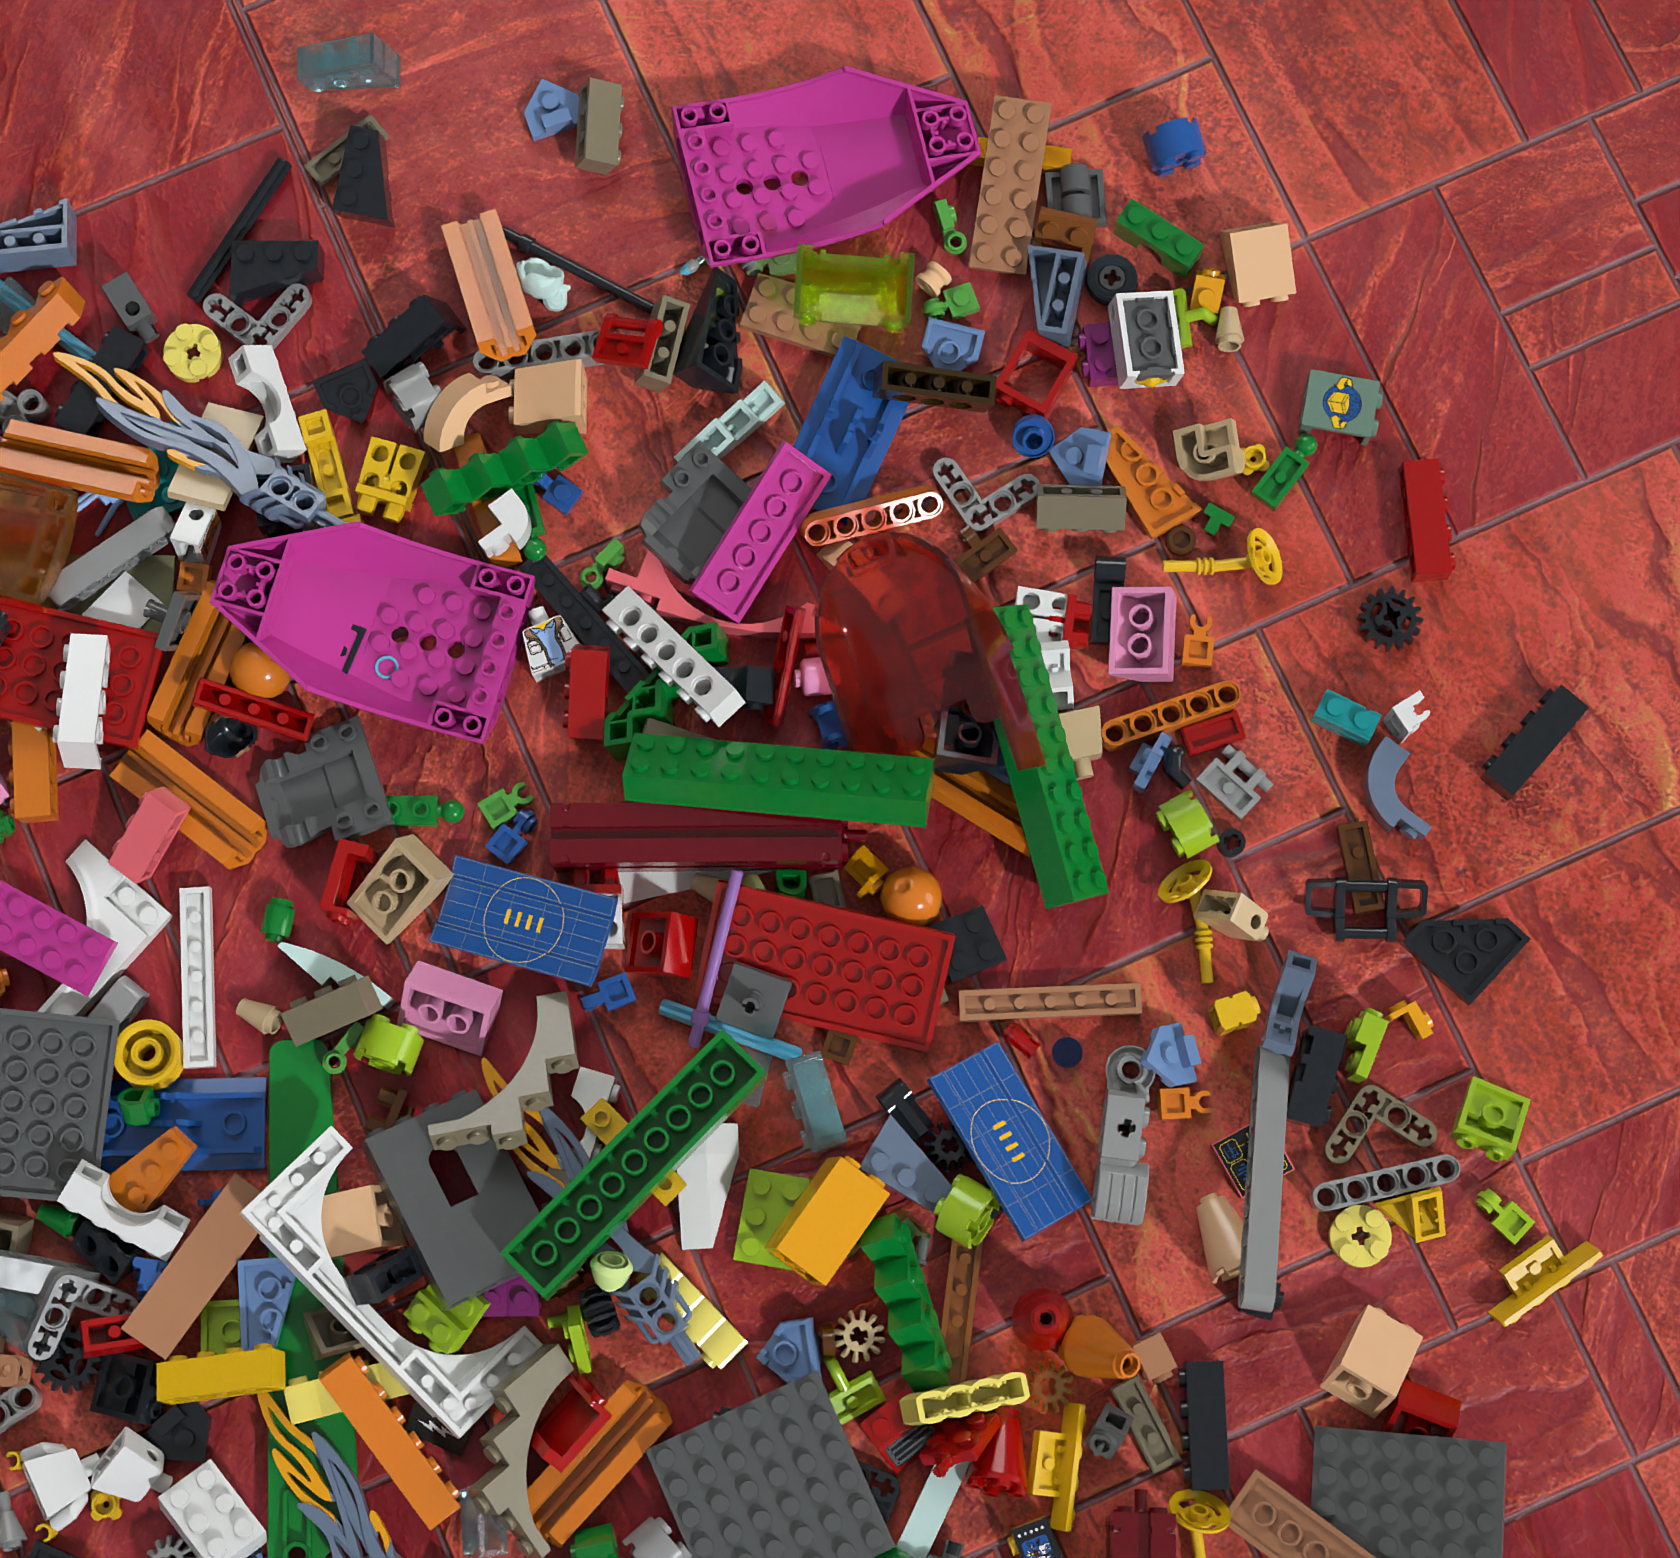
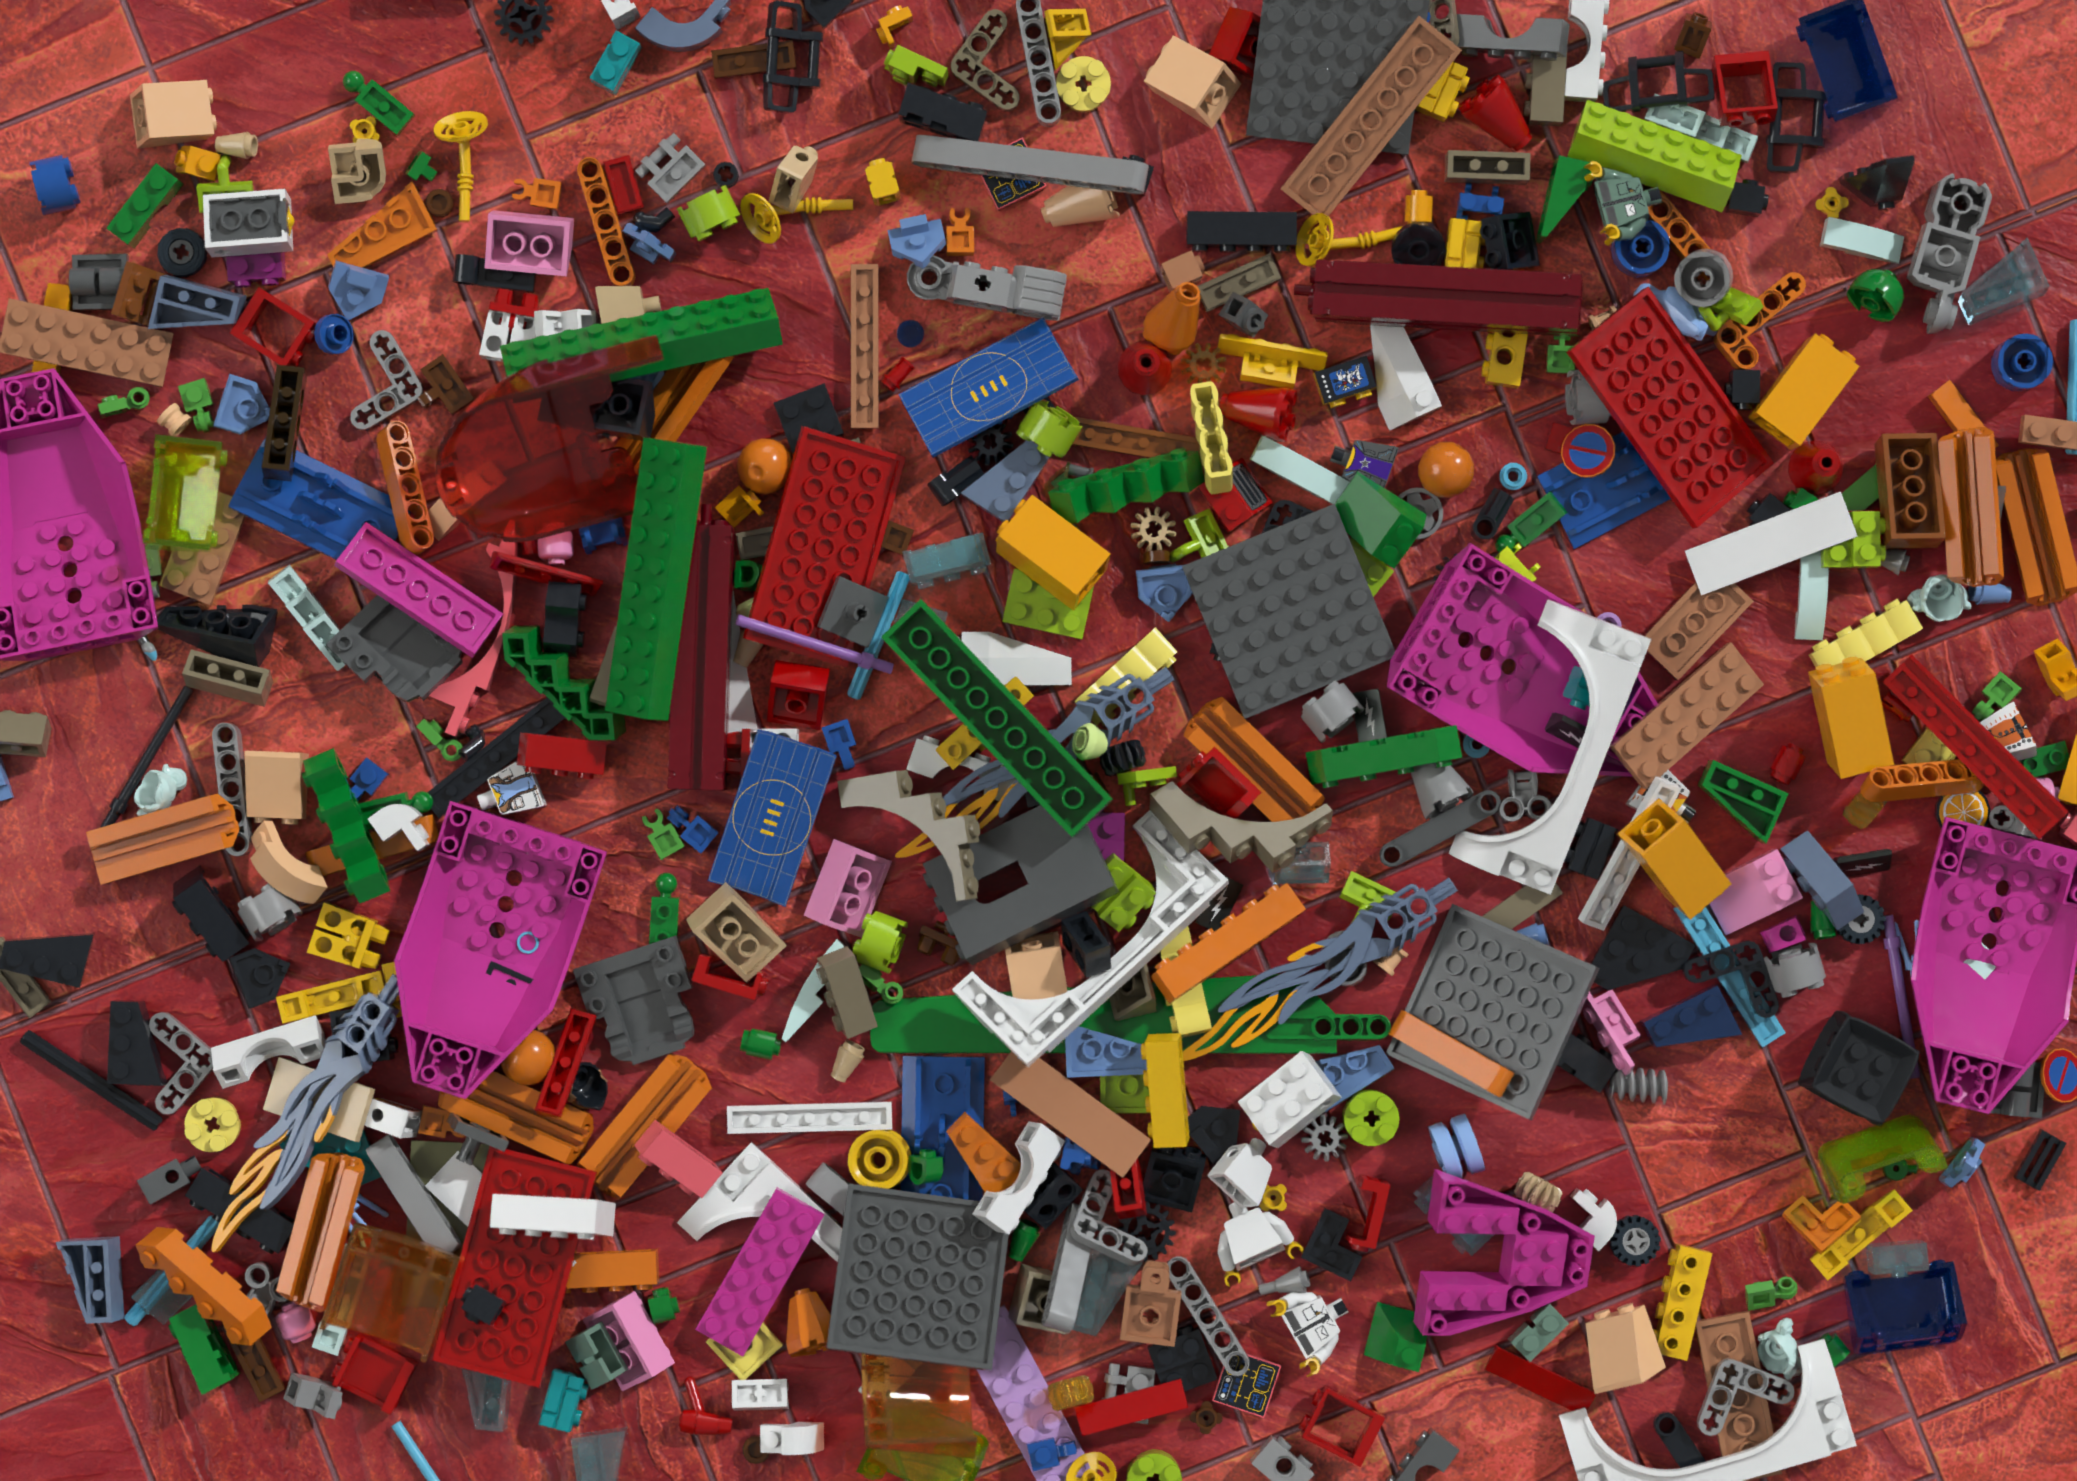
camera: 90 degrees left, 10 degrees up
red plate [592,313,663,370] -> none
white brick [602,586,745,727] -> none
red plate [919,1411,1001,1478] -> none
dark tan brick [1035,484,1127,533] -> none
sand blue arch [1261,950,1318,1057] -> none
sand green panel [1297,369,1384,446] -> none

